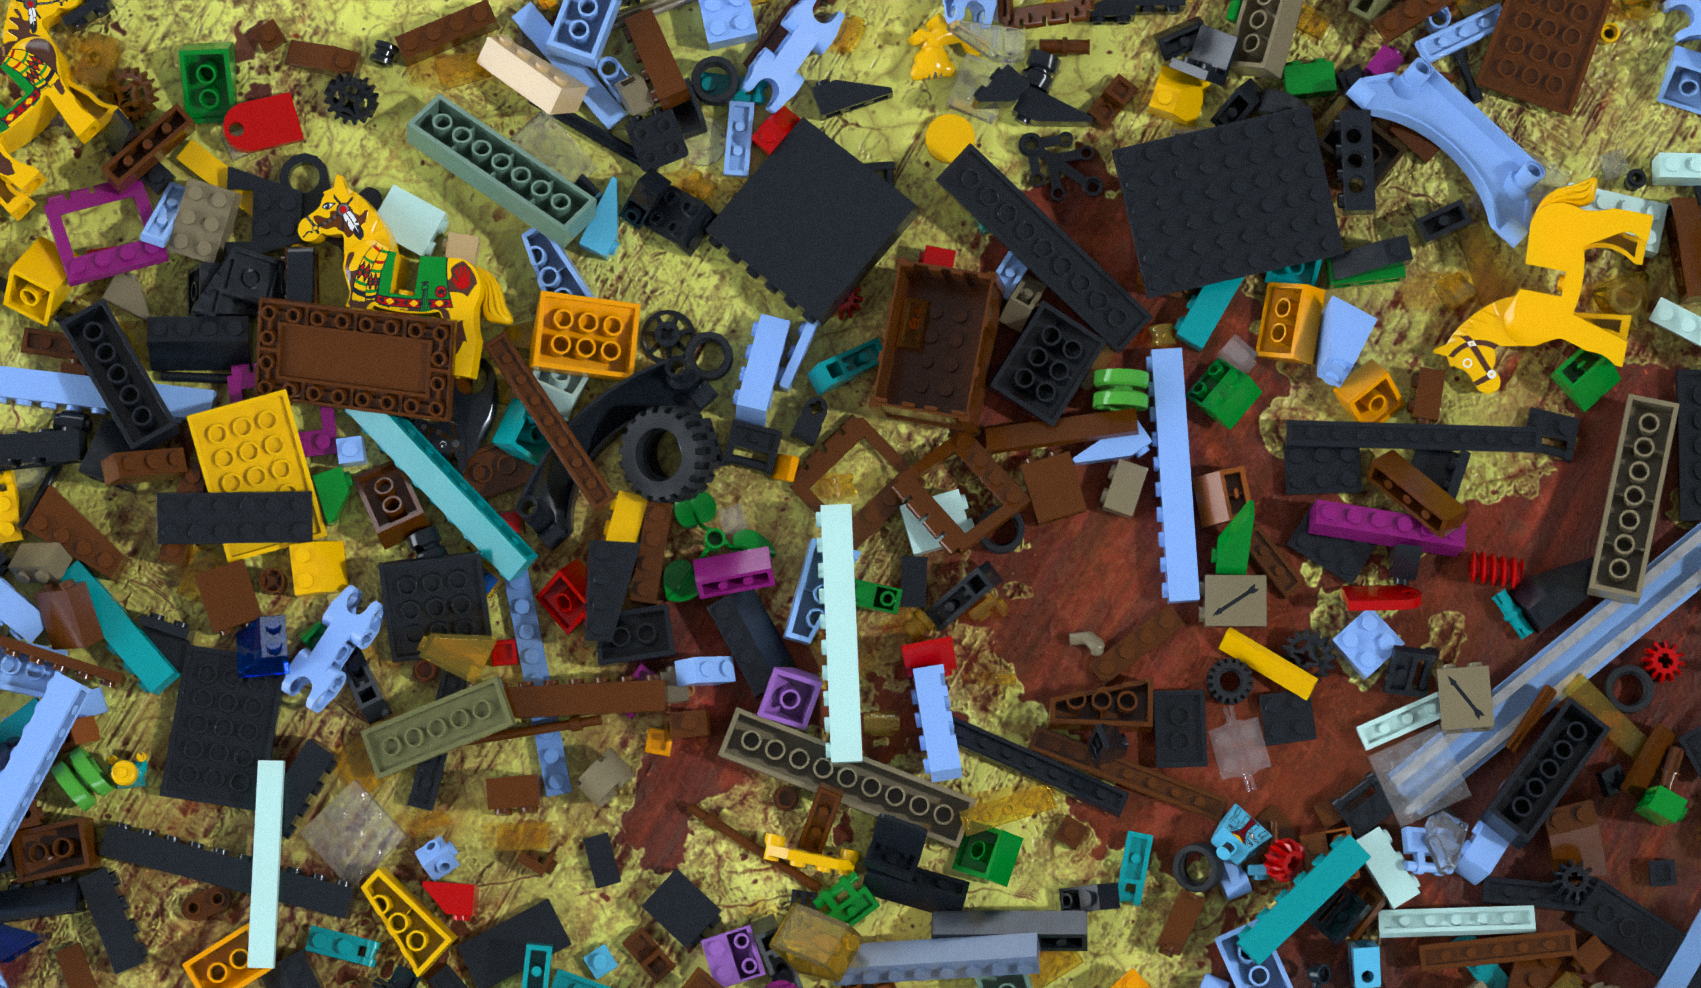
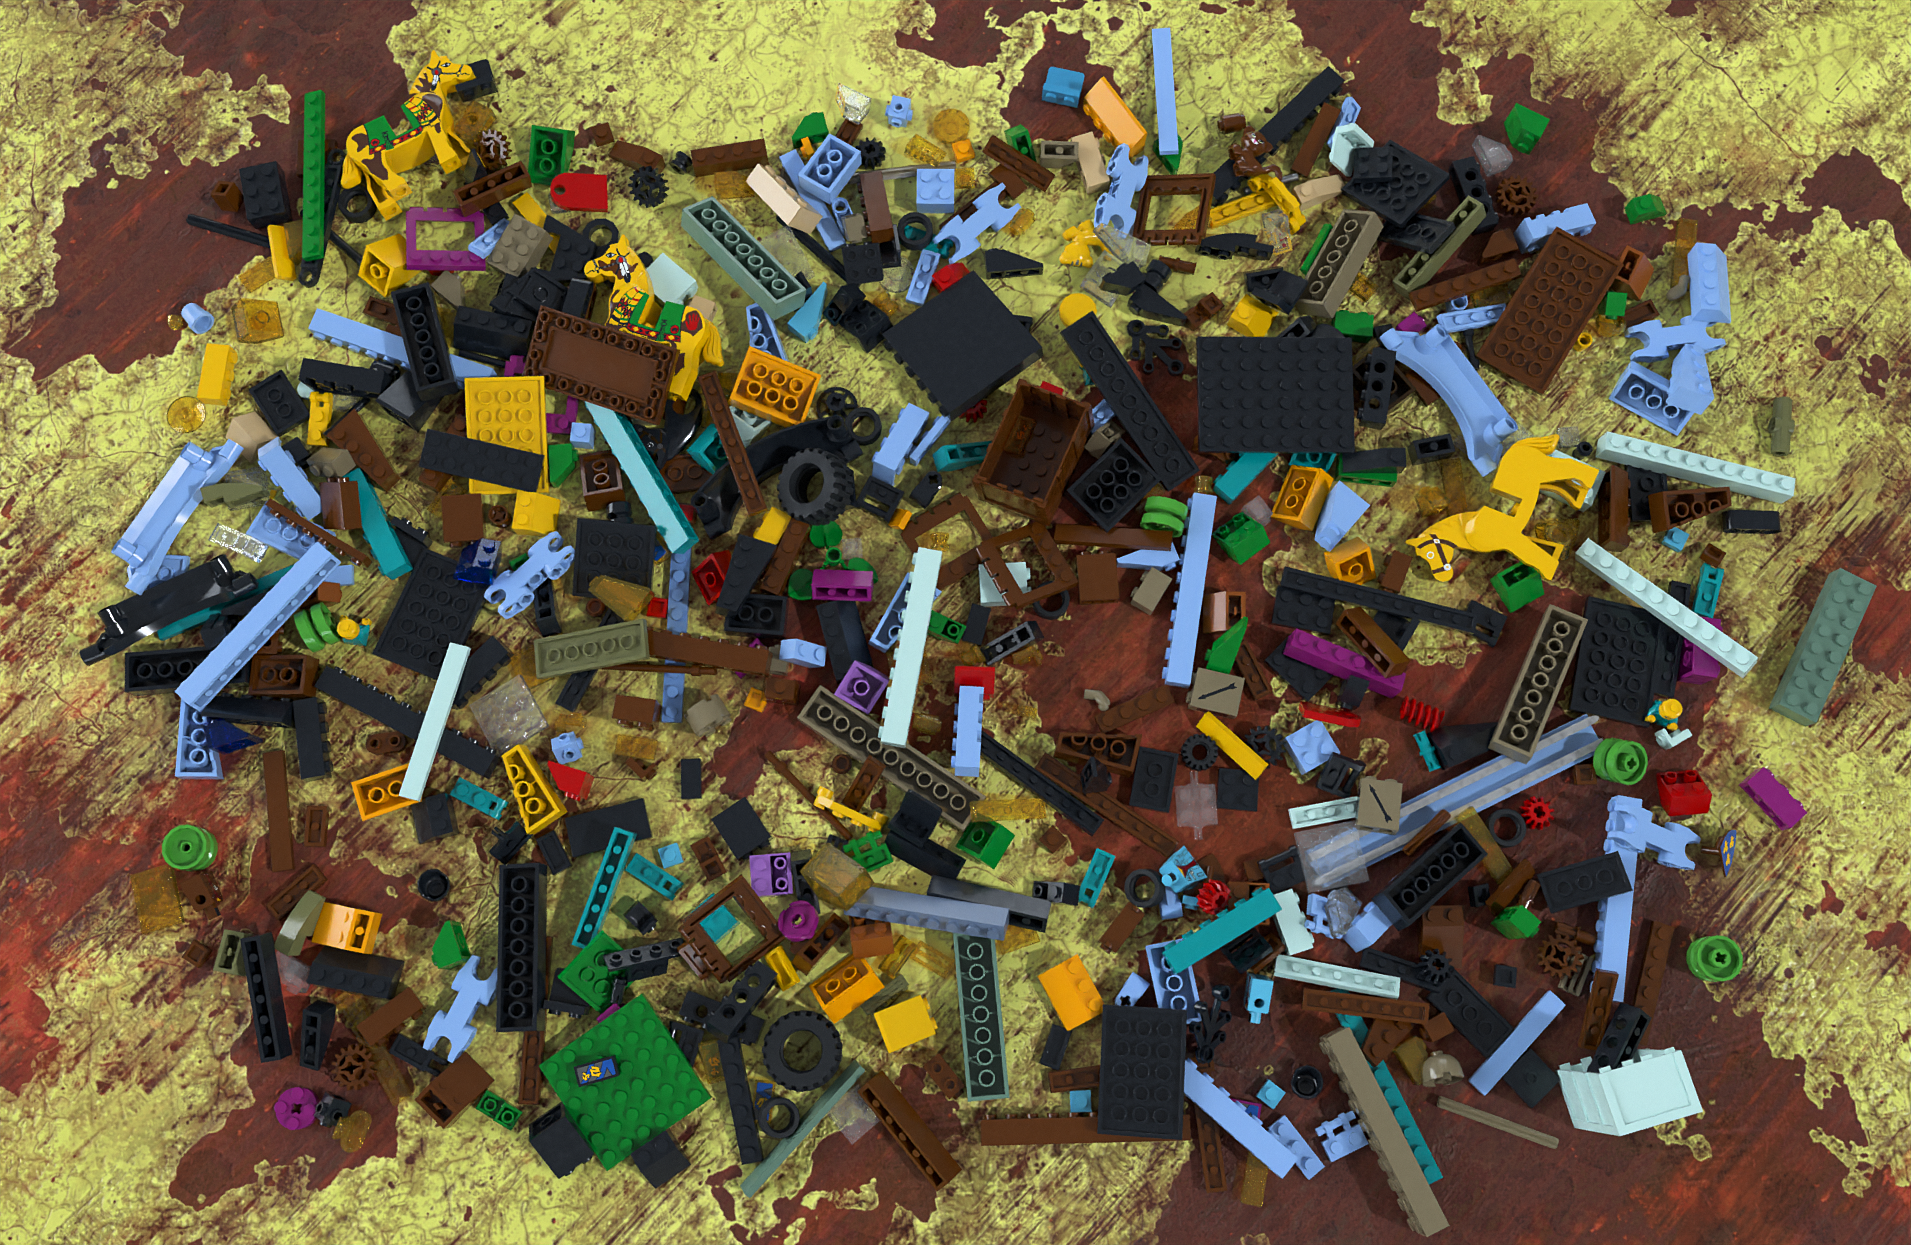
camera: 10 degrees right, 5 degrees down
reddish brown brick [101,447,188,486] -> none

